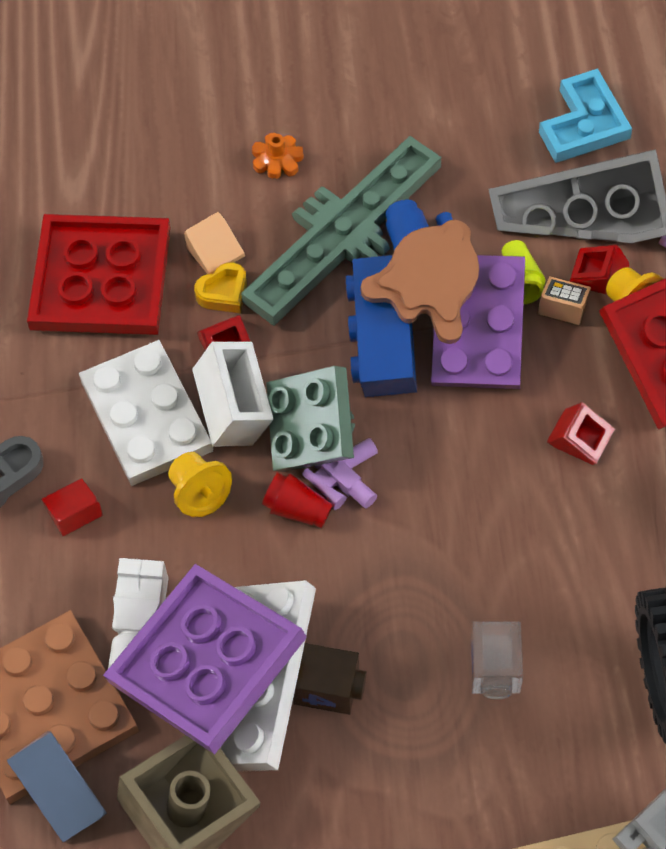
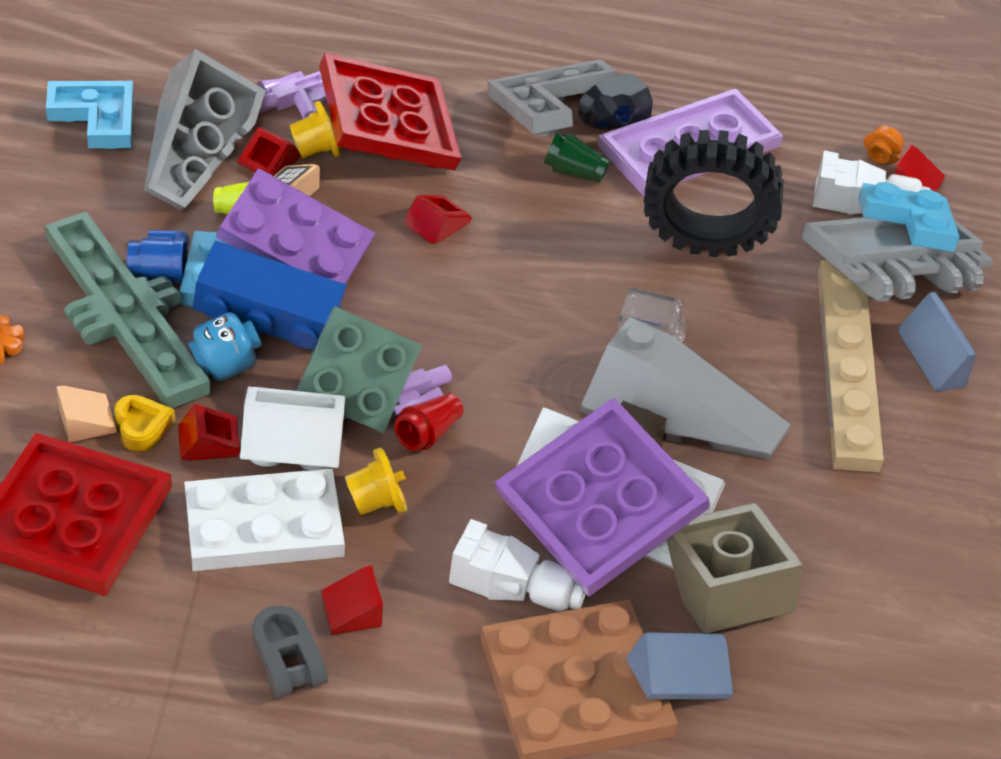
camera: 80 degrees left, 15 degrees down
nougat tile [360,220,479,344] -> none
none -> dark azure head [188,312,262,382]
none -> light grey wedge [580,317,791,460]

